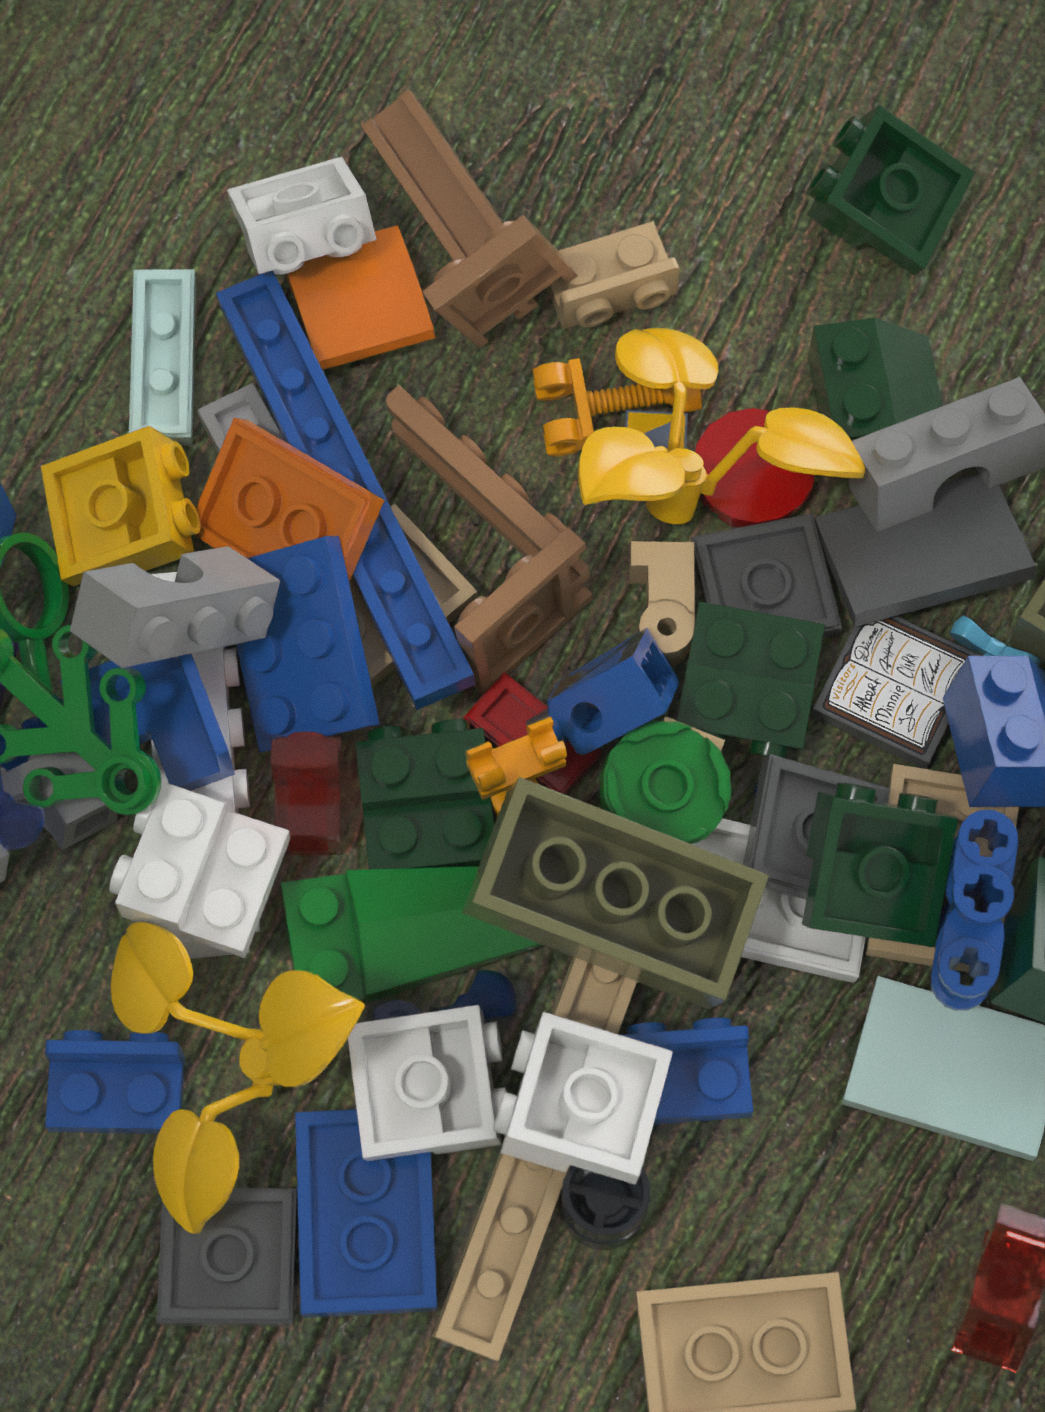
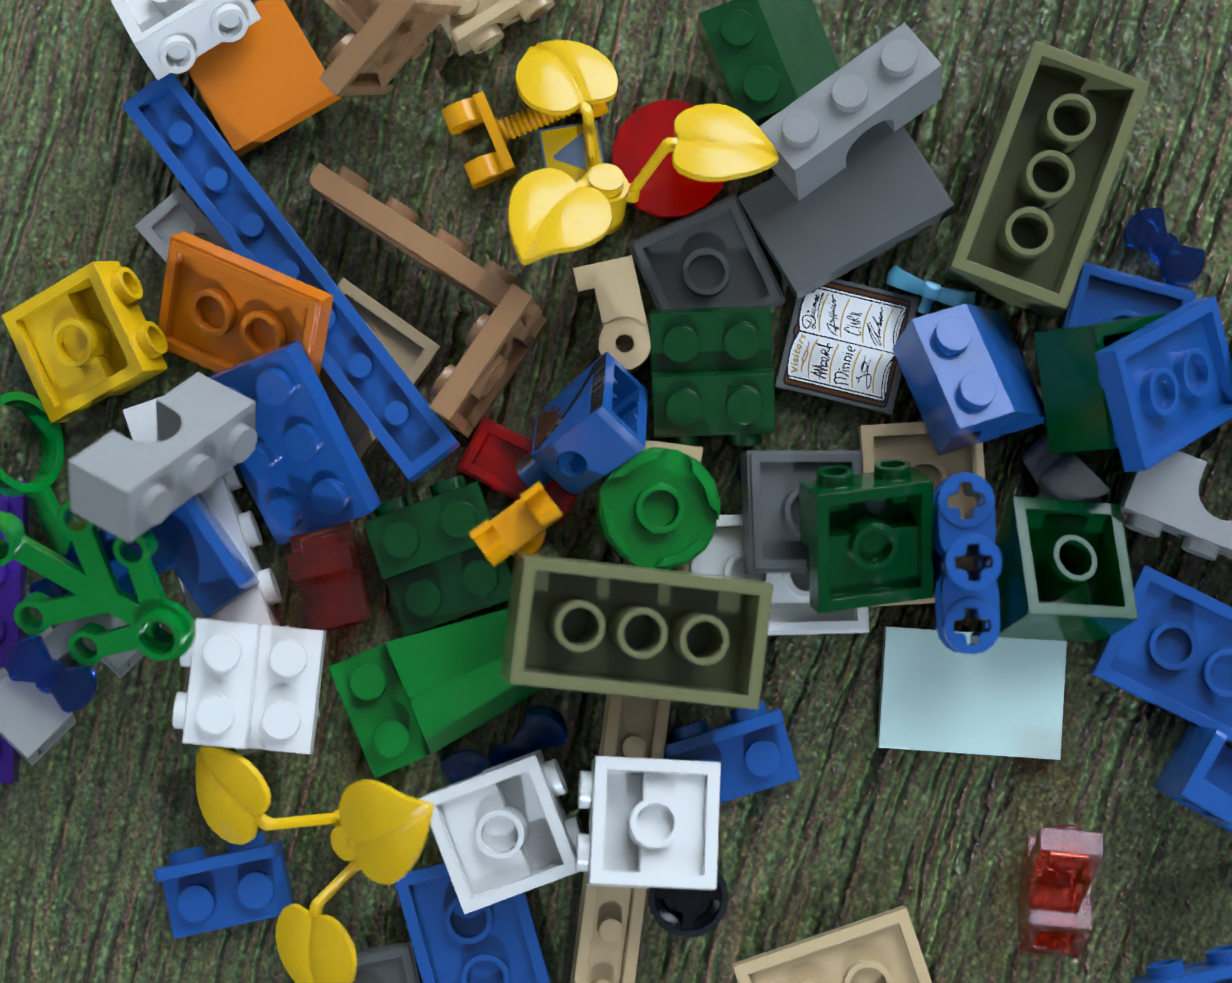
camera: 10 degrees left, 15 degrees up
light aqua tile [129,269,196,446] -> none

